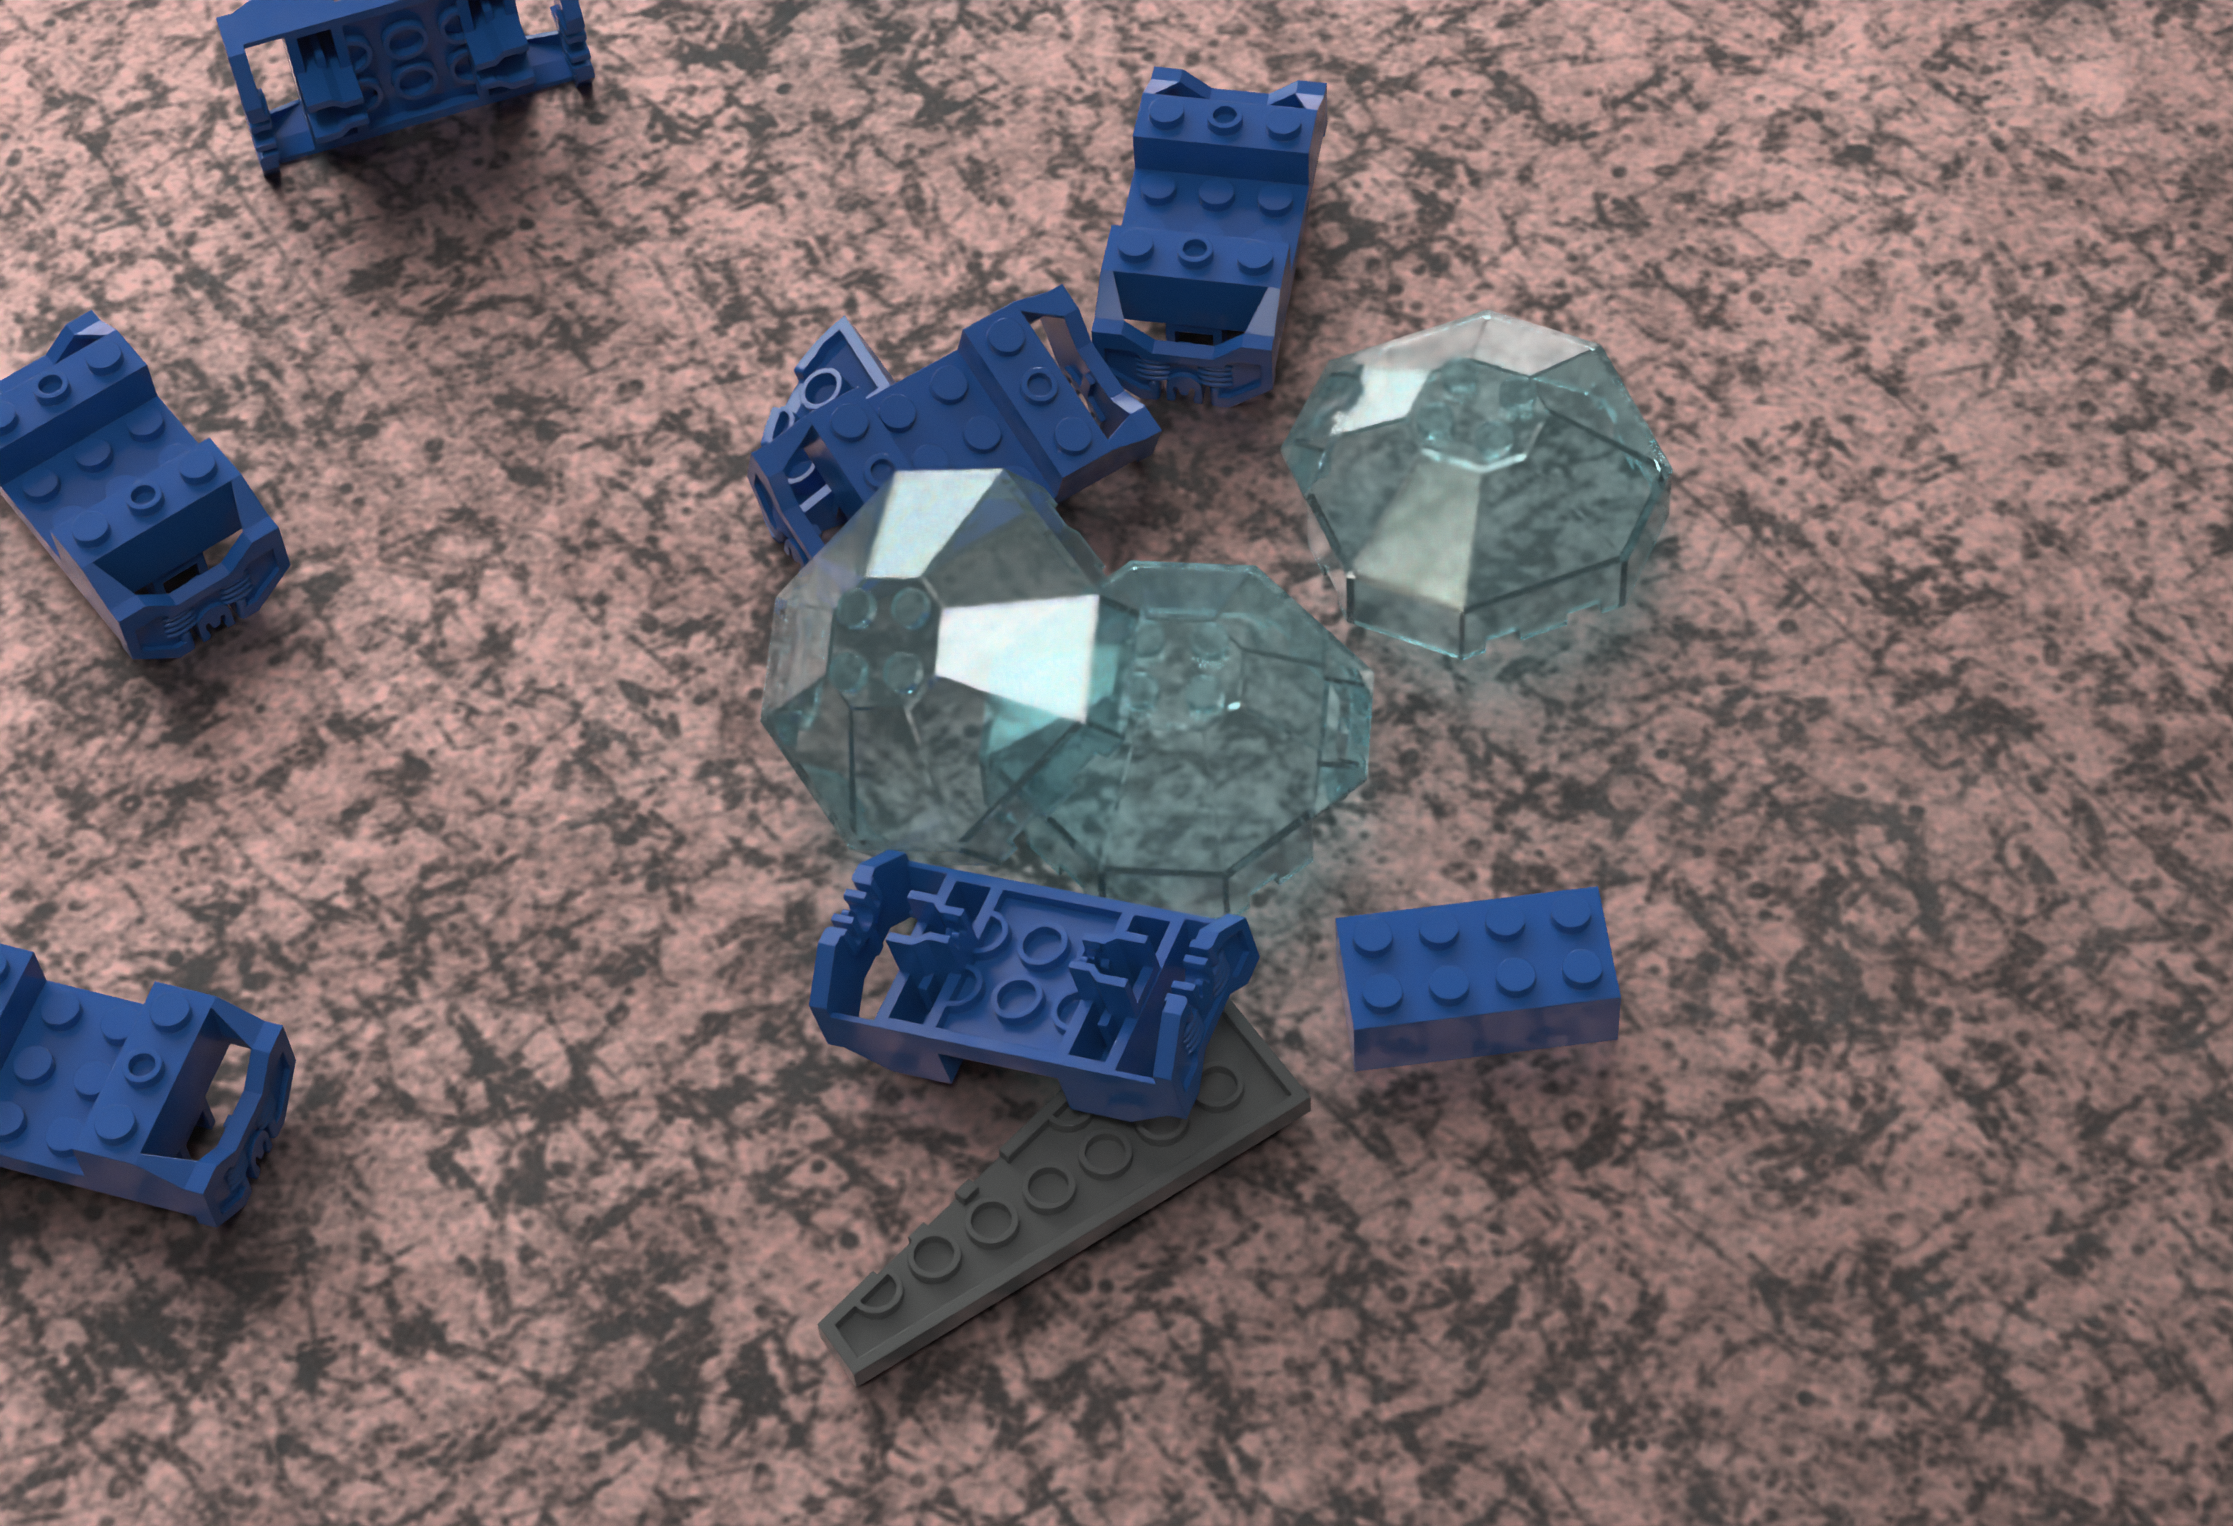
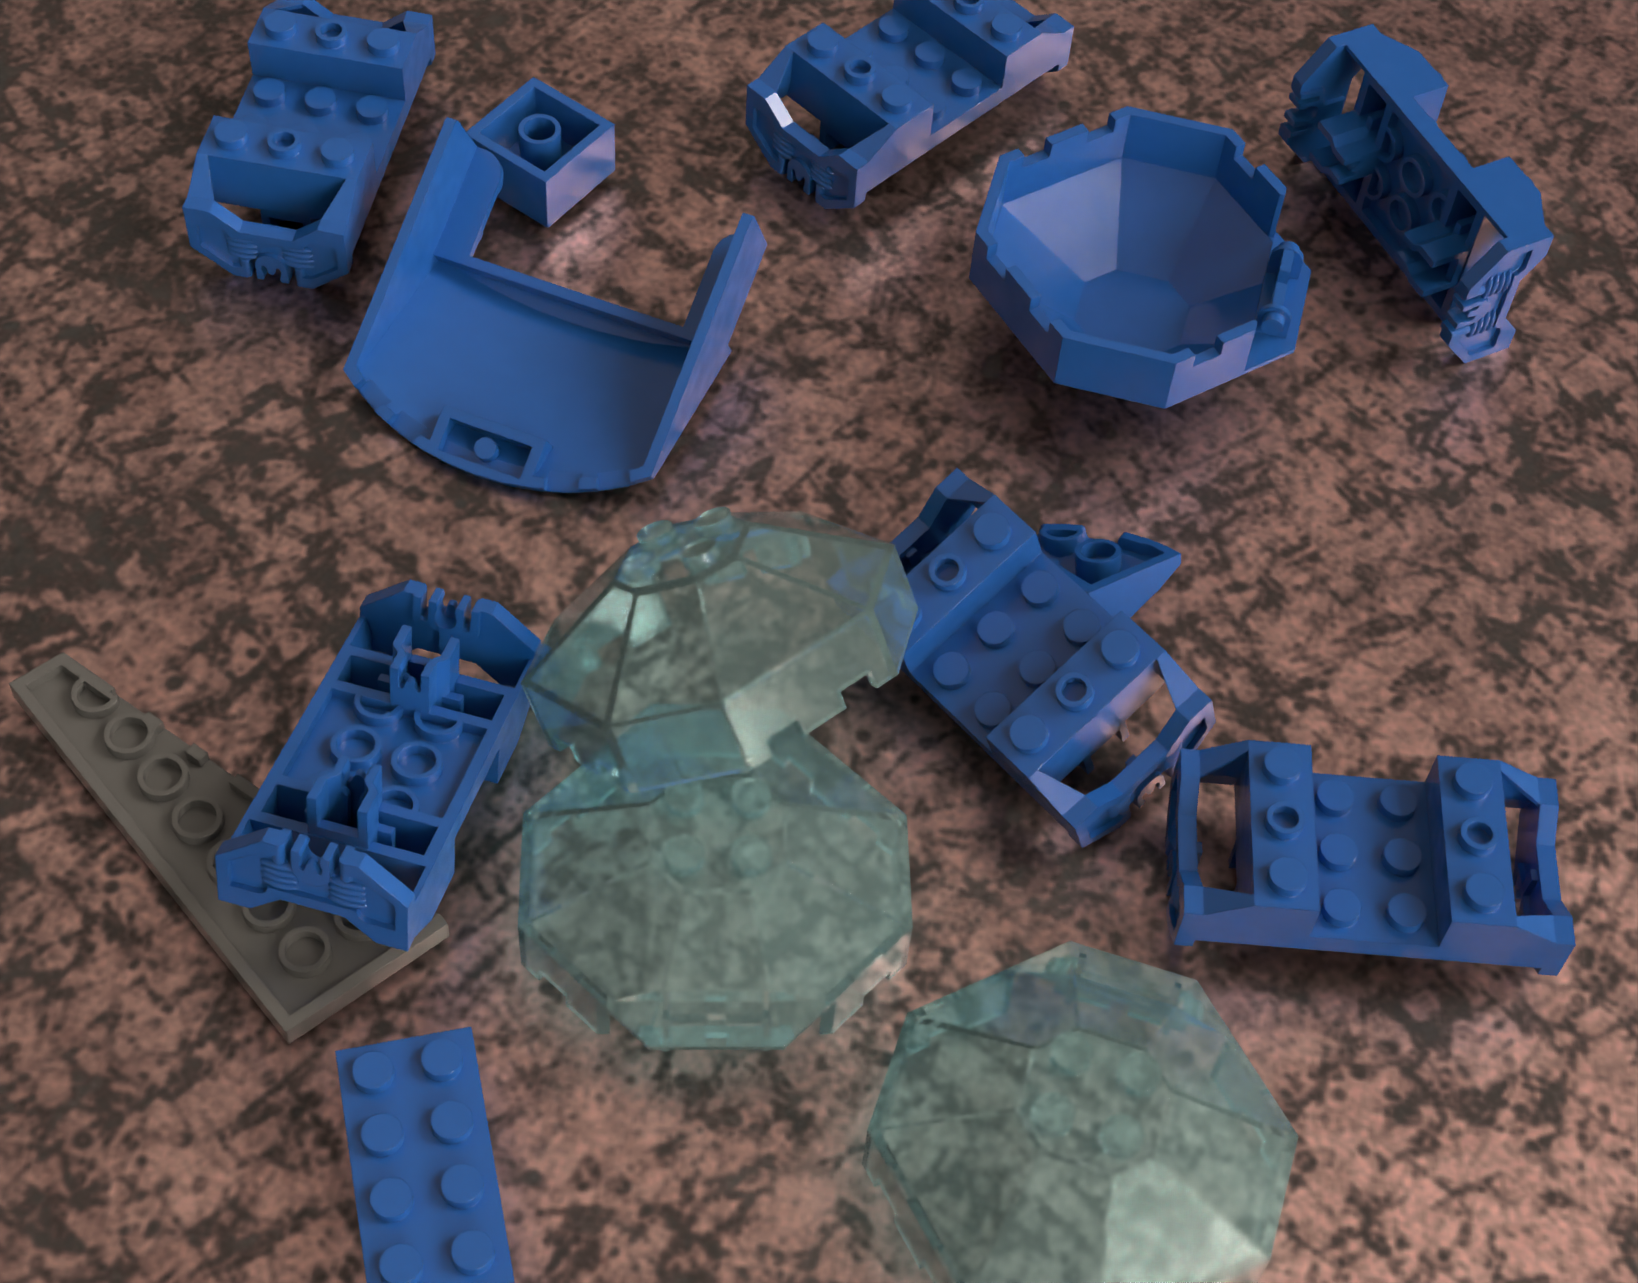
camera: 75 degrees right, 0 degrees up
none -> blue windscreen [343,117,767,493]
none -> blue brick [466,77,615,228]
none -> blue windscreen [969,106,1311,409]

